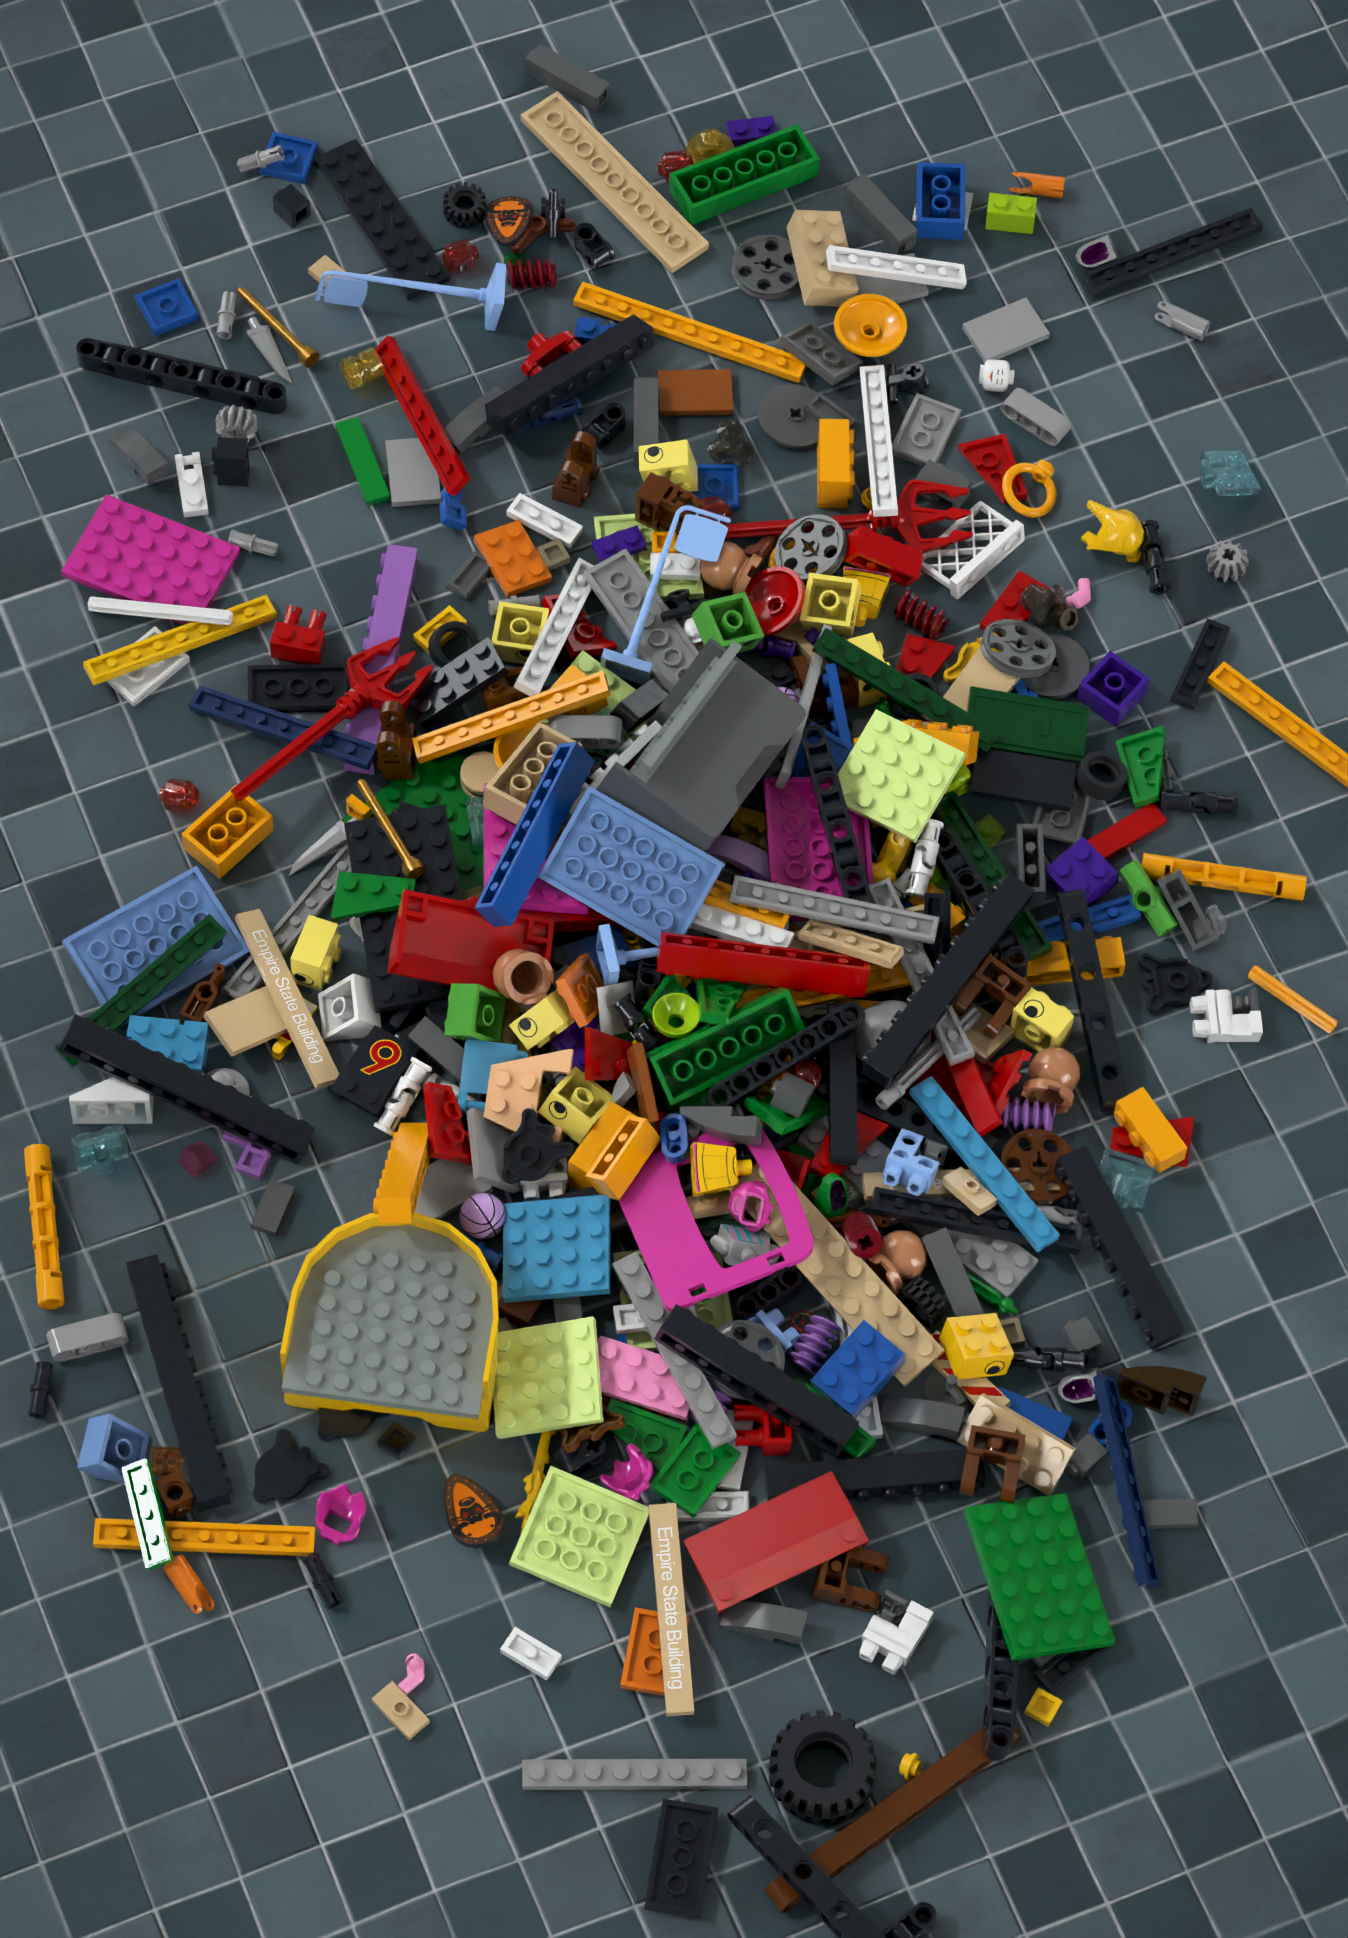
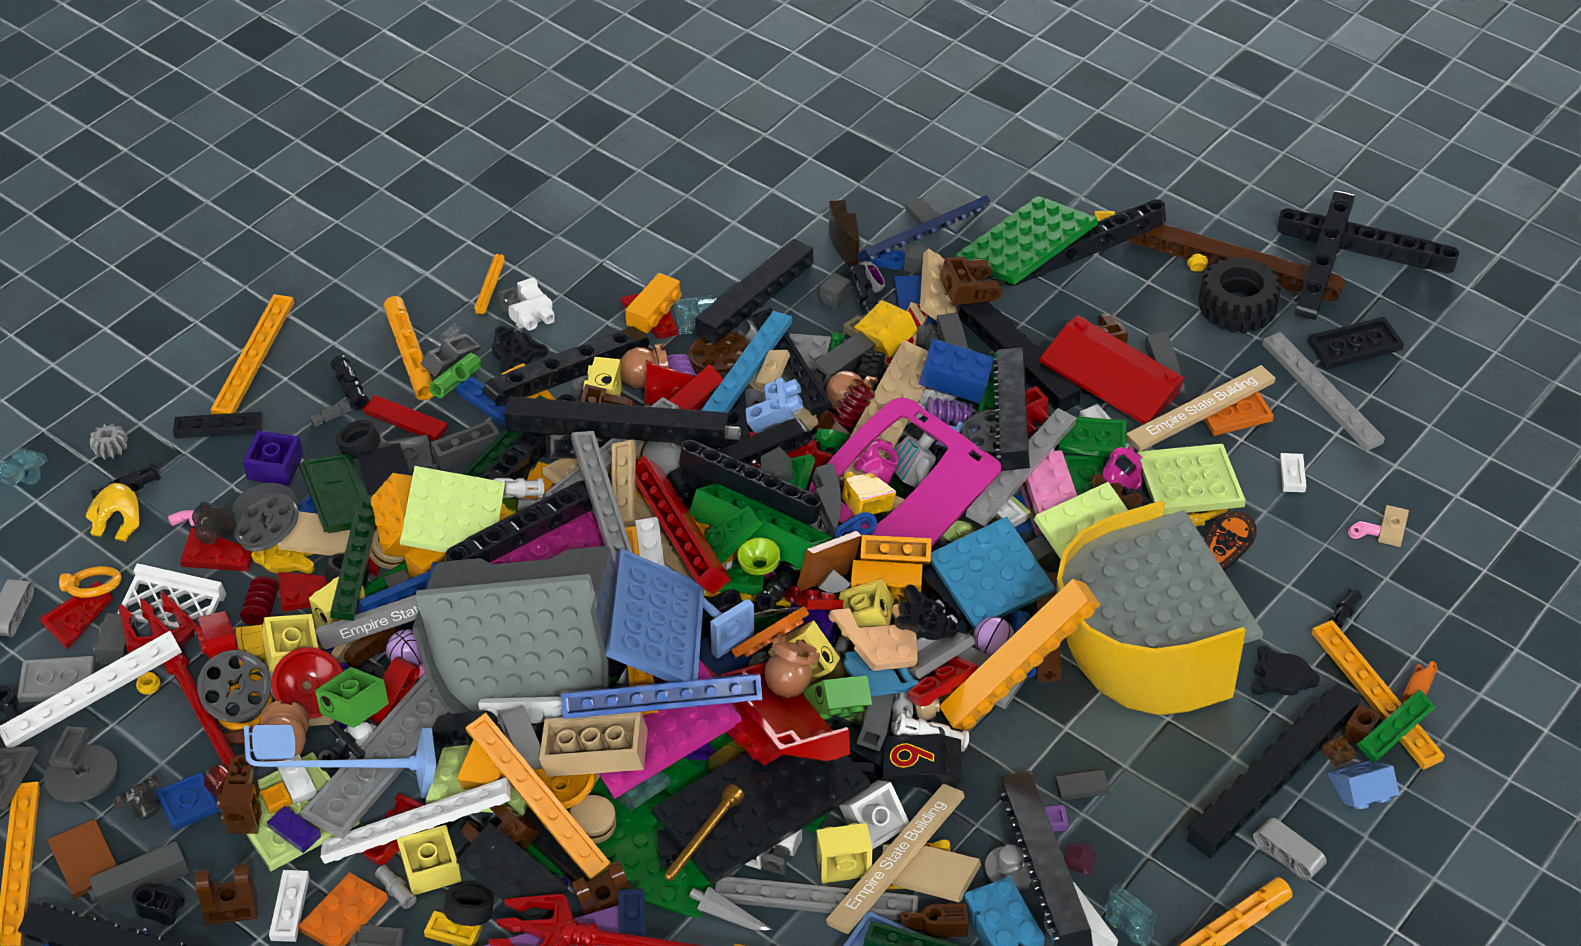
camera: 115 degrees left, 15 degrees down
black pin [28,1361,53,1418] -> none
dark pink helmet [315,1483,366,1546] -> none
green wing [331,871,417,922] -> none
light orange tile [346,794,371,820] -> none
dark tan plate [537,538,570,571] -> none
light yellow brick [639,440,698,492] -> none
light orange brick [817,419,854,509] -> none
white hips [859,1589,934,1675] -> none
dark purple brick [1045,837,1119,907] -> none
green wing [1115,725,1165,808] -> none

